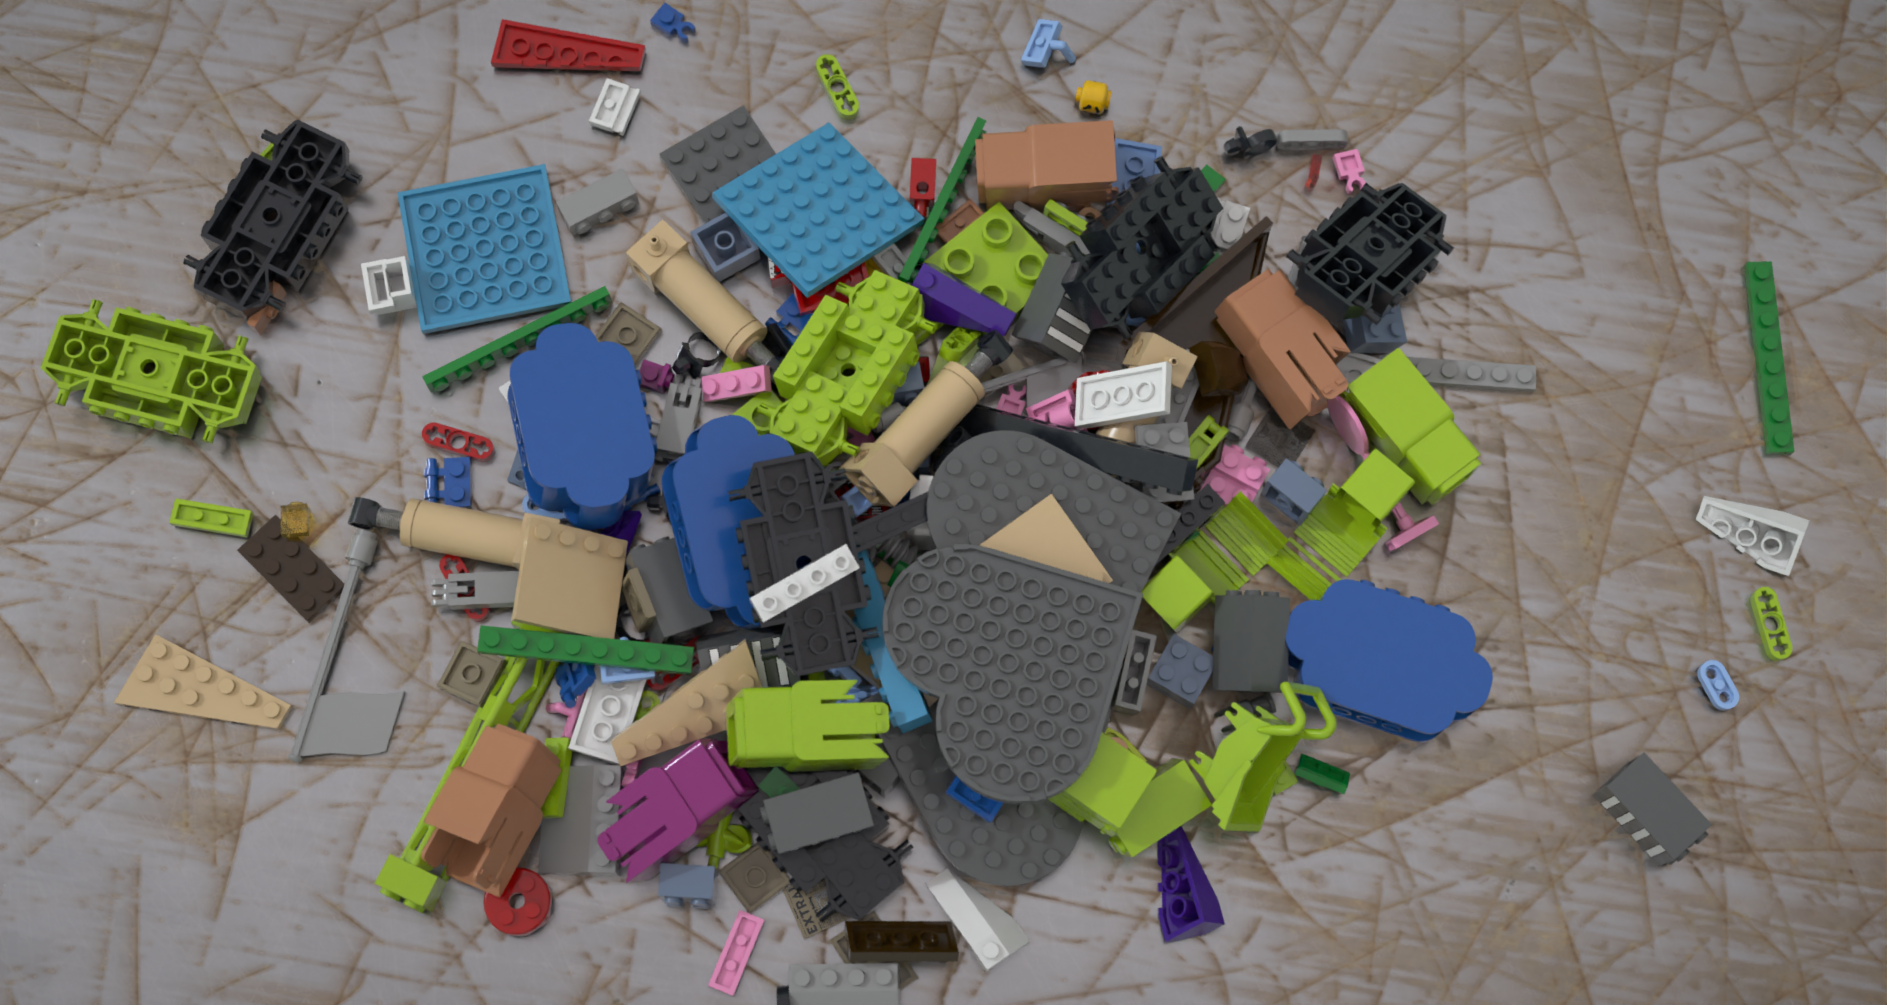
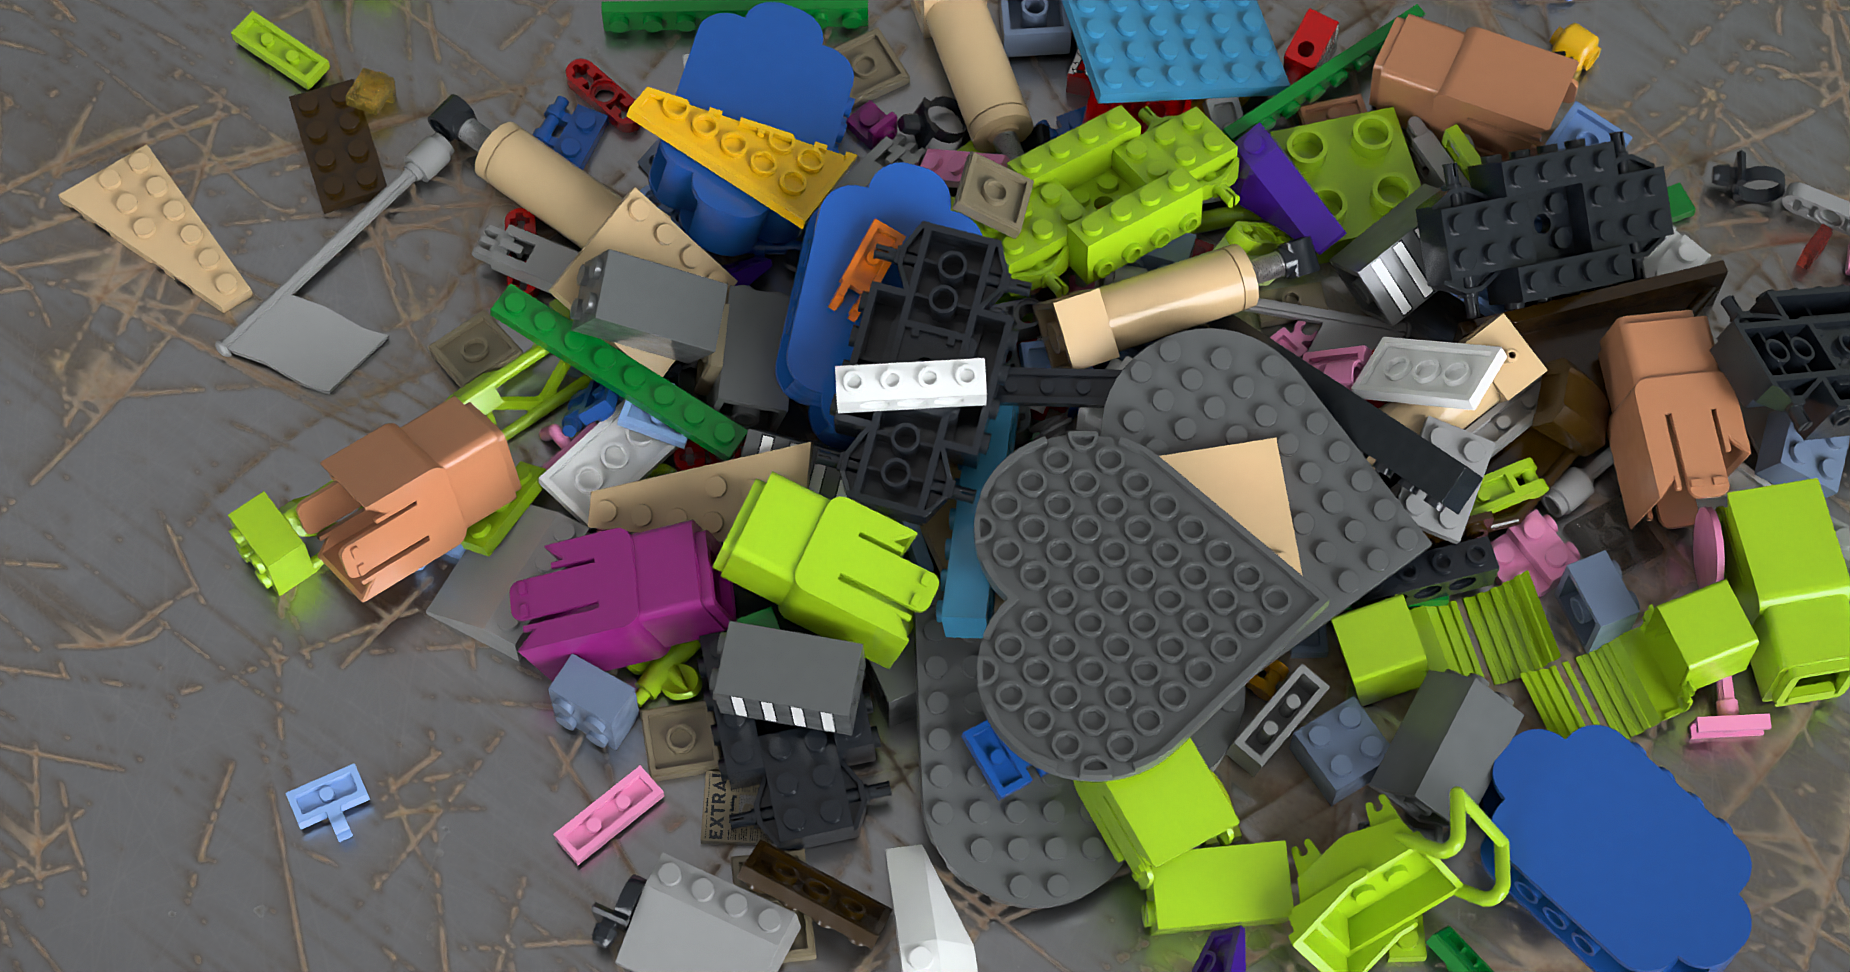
camera: 30 degrees right, 10 degrees down
red plate [483,867,553,936] -> none
none -> dark grey brick [570,249,728,364]
none -> yellow wing [626,86,858,229]
none -> orange hinge [828,218,906,322]
none -> dark tan tile [952,151,1034,239]

